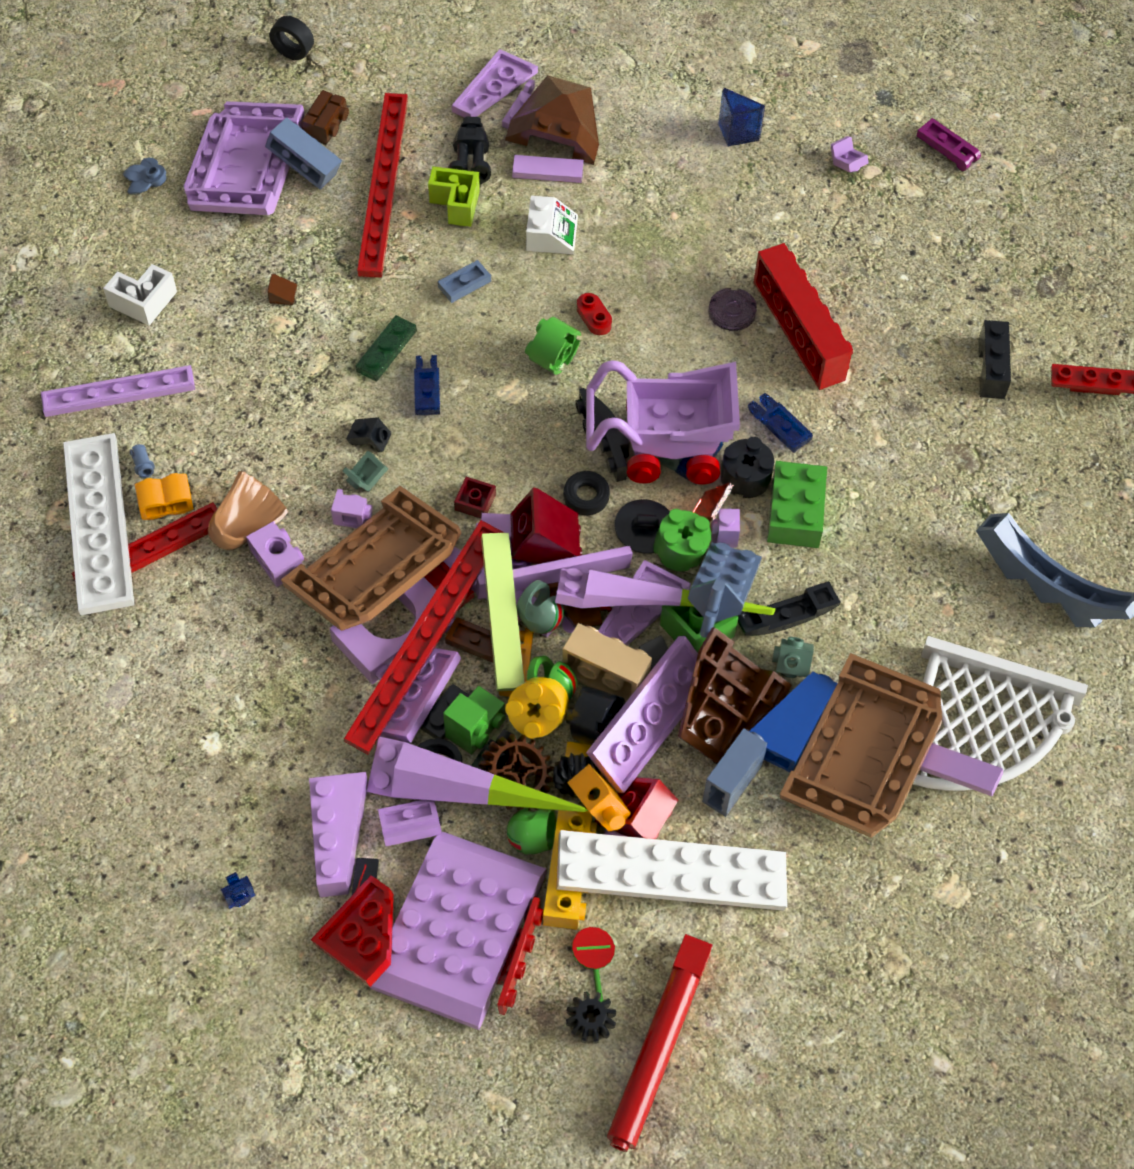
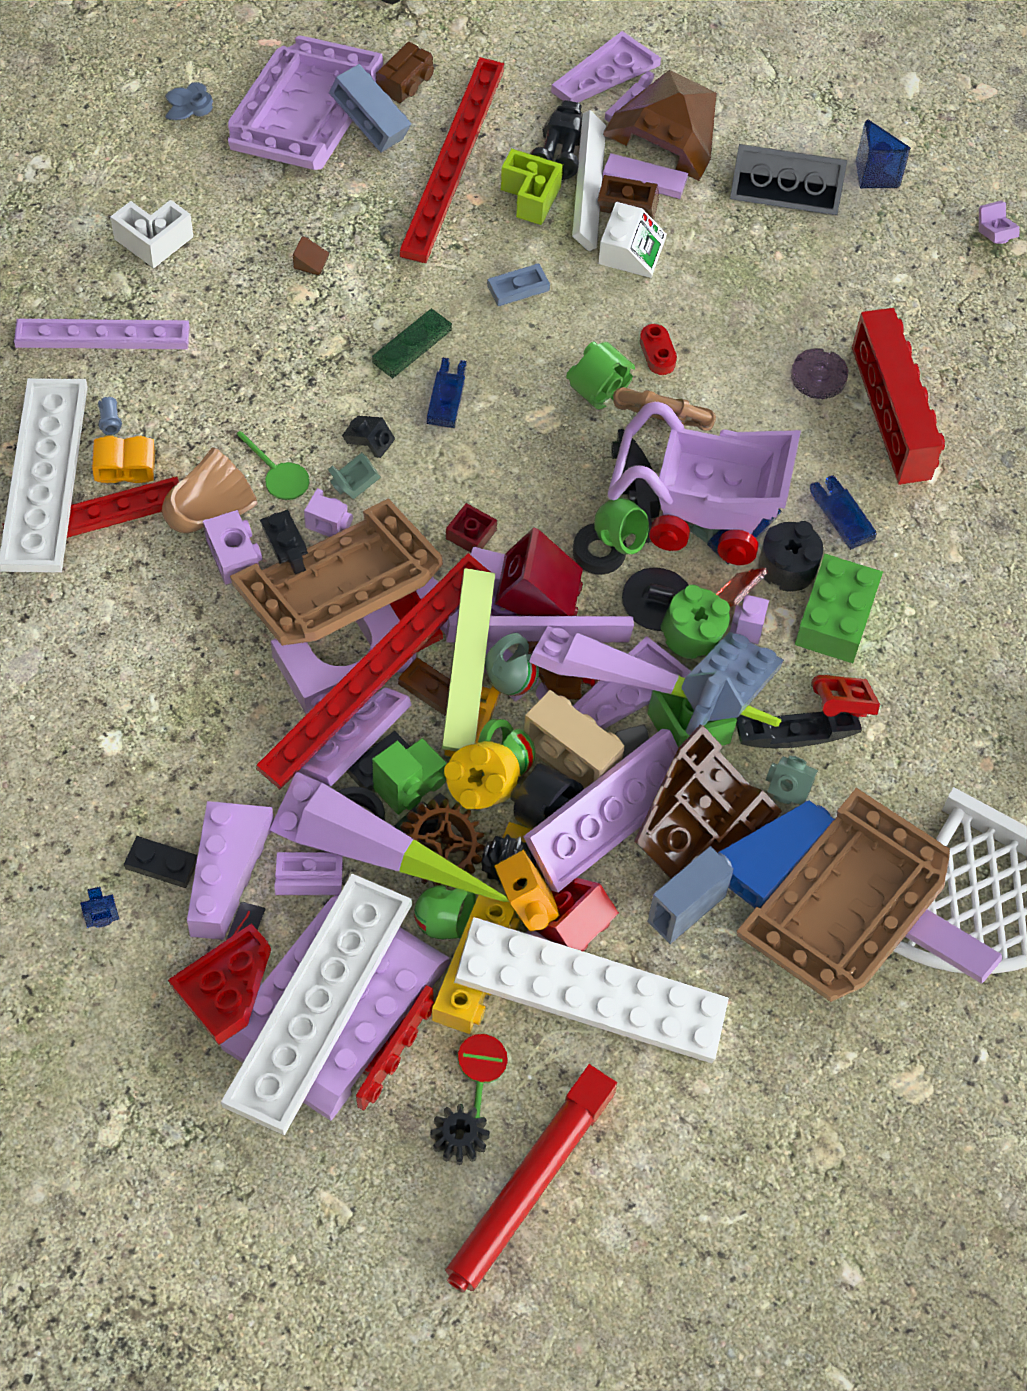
camera: 10 degrees right, 0 degrees up
none -> black plate [124,836,198,888]
none -> white plate [221,874,412,1135]
none -> bright green piece [237,431,310,500]
none -> black hinge [260,509,308,575]
none -> white tile [572,110,606,251]
none -> bright green helmet [594,498,649,554]
none -> reddish brown brick [598,175,659,220]
none -> medium nougat plate [613,387,716,431]
none -> slope [730,144,847,216]
none -> red plate [811,675,880,717]

